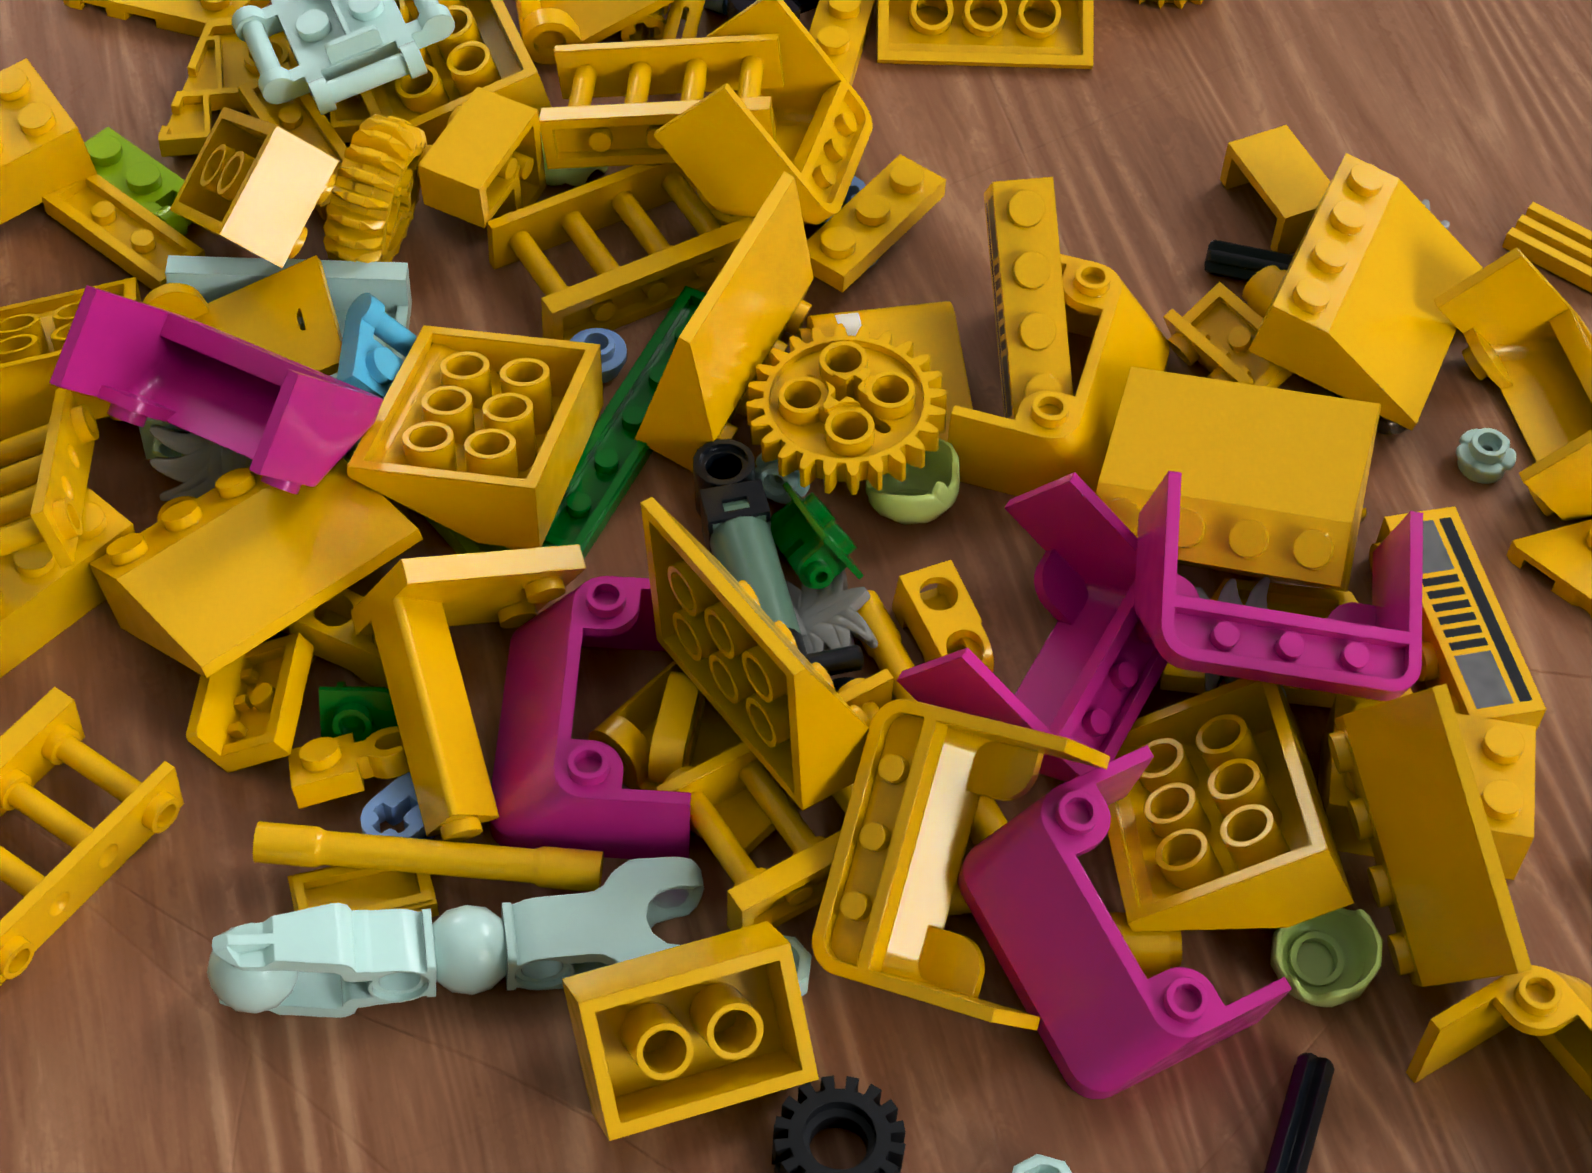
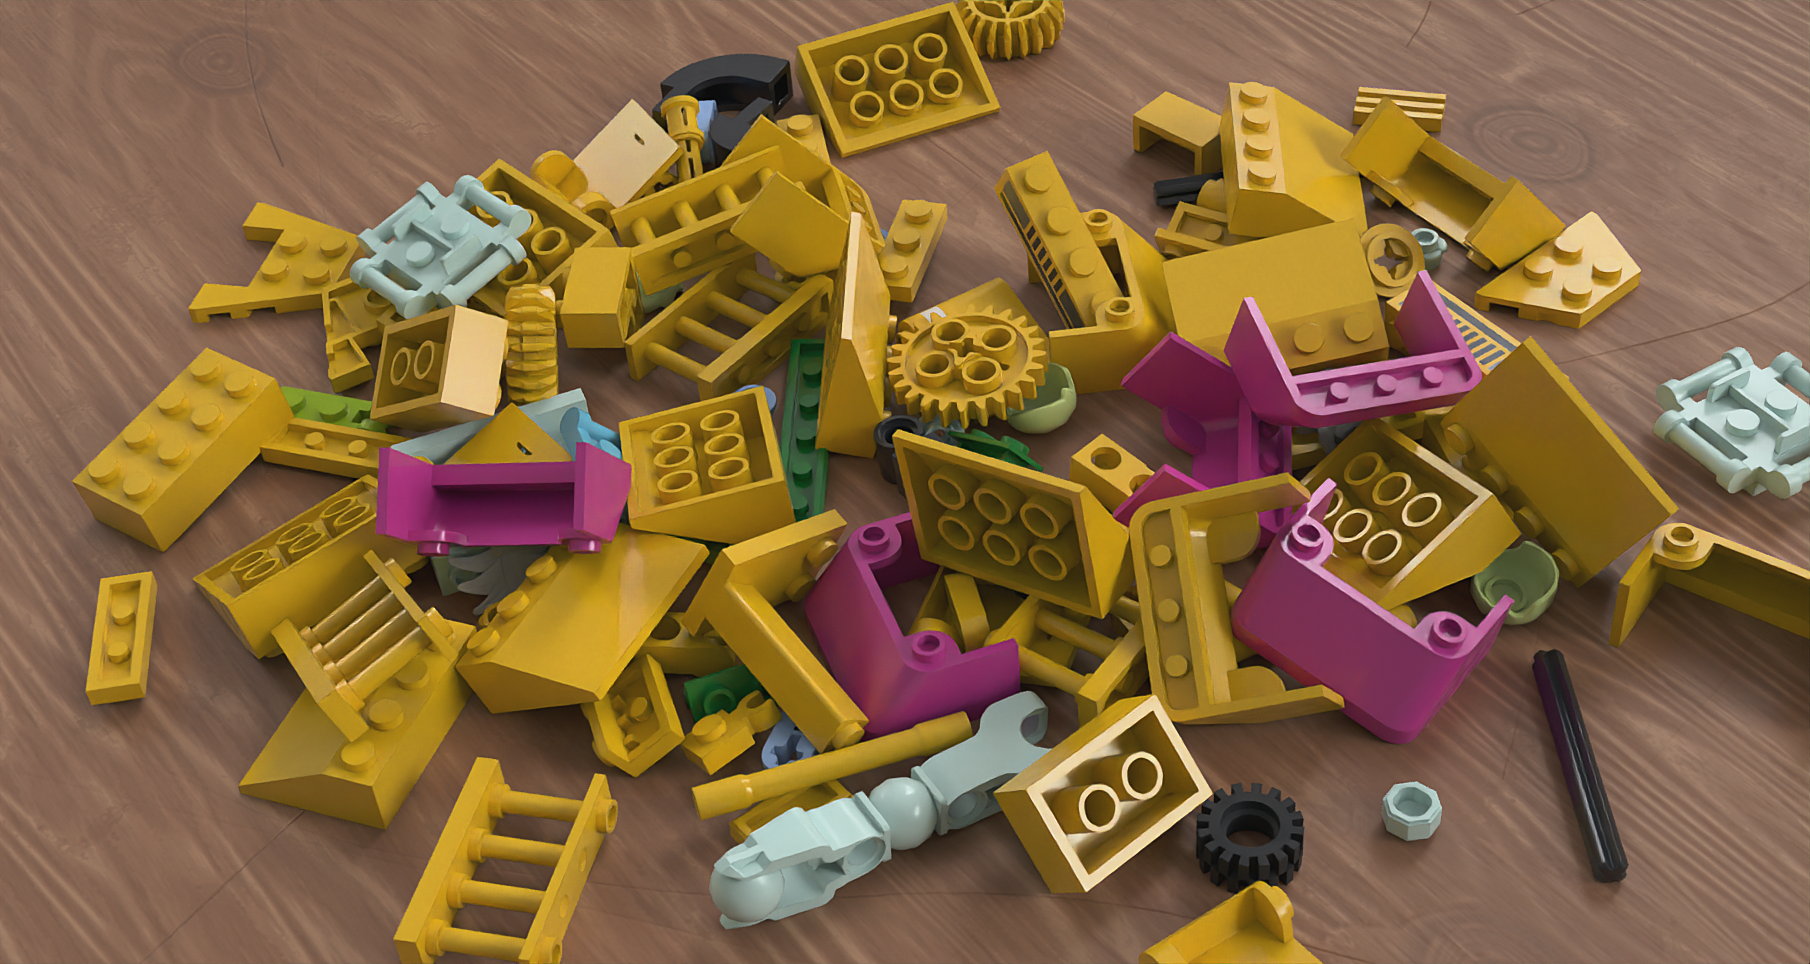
camera: 15 degrees left, 10 degrees down
none -> yellow gear [1360,223,1425,299]

